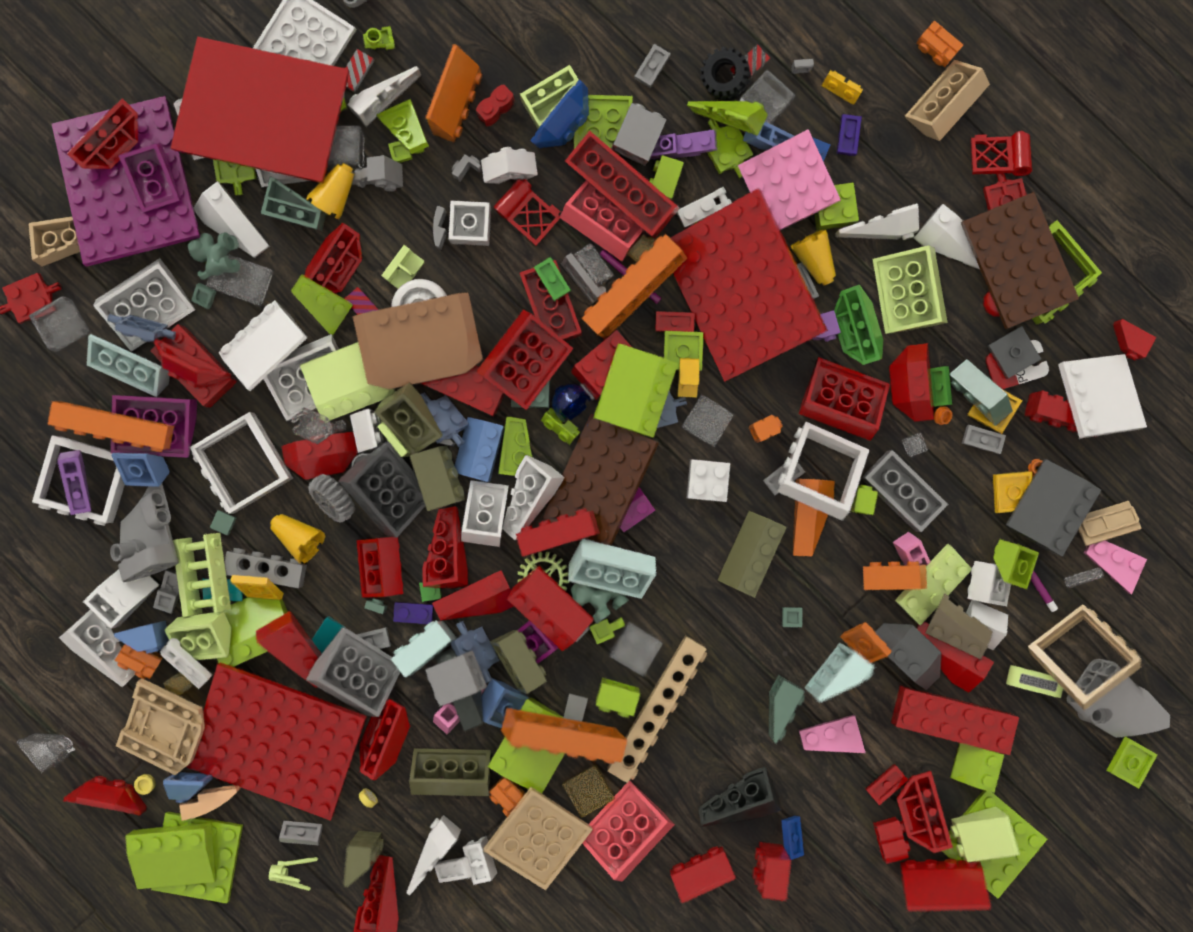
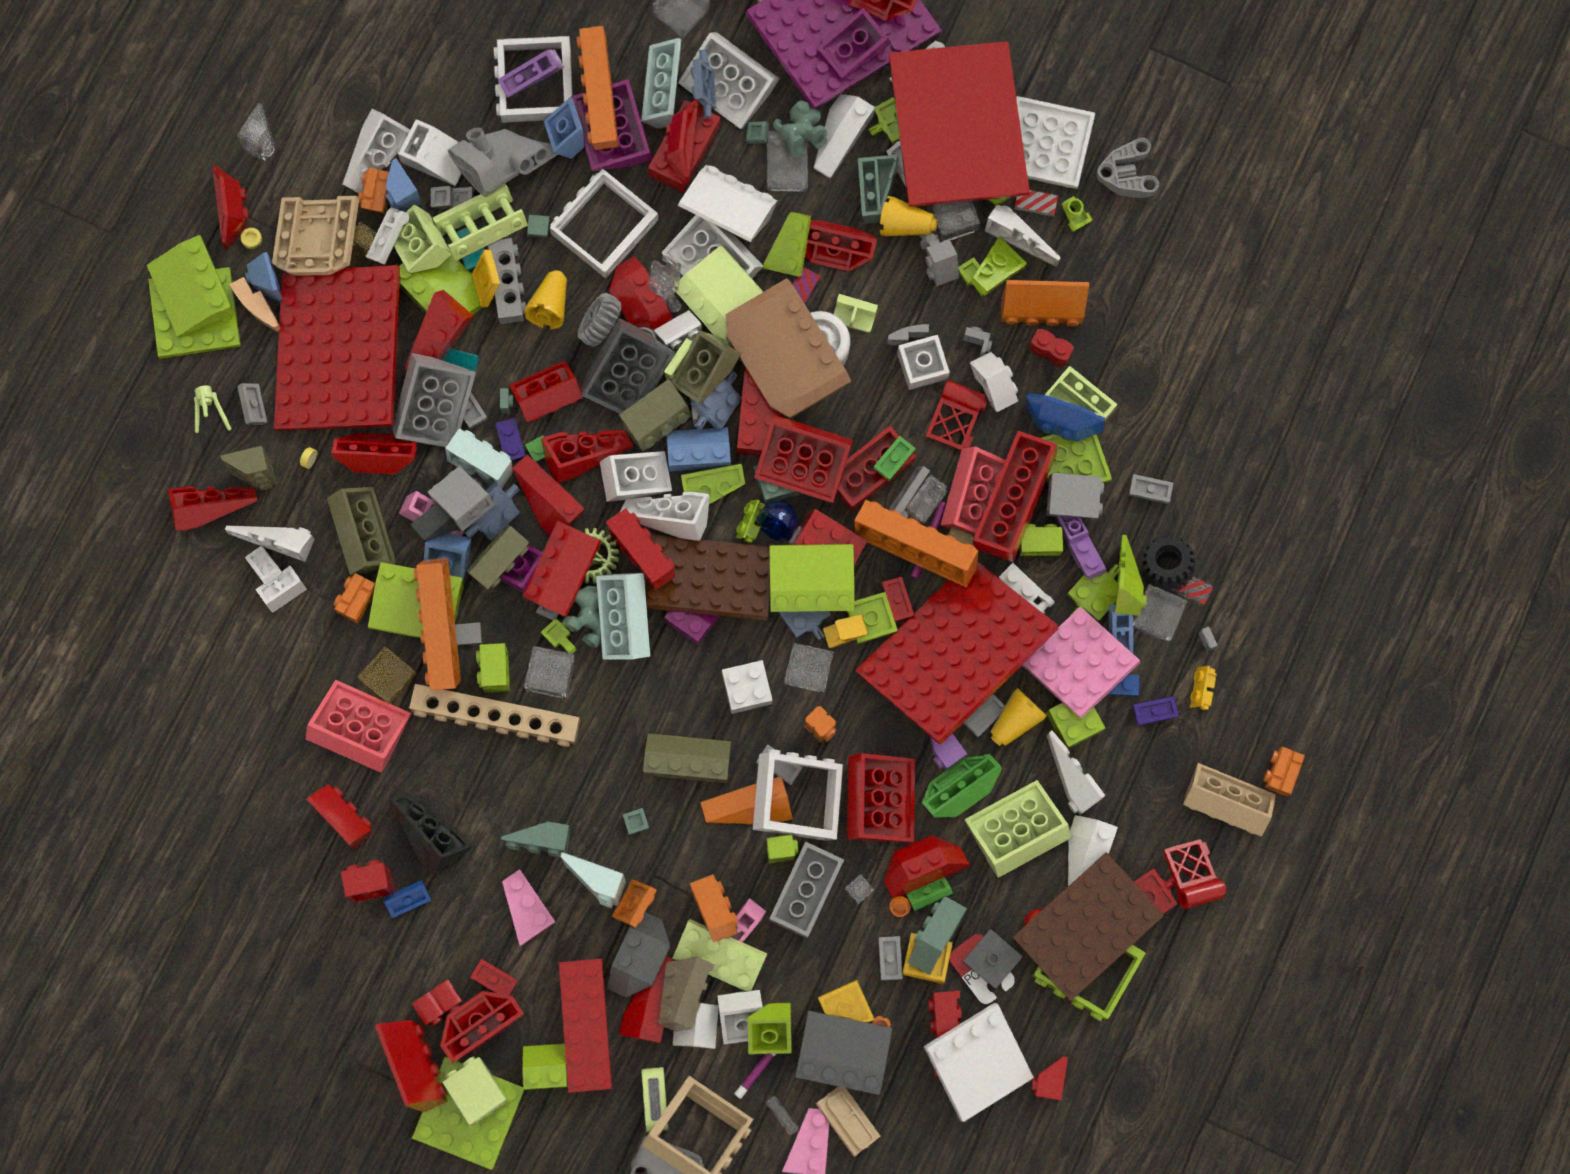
camera: 60 degrees right, 10 degrees down
tan plate [484,787,593,890] -> none

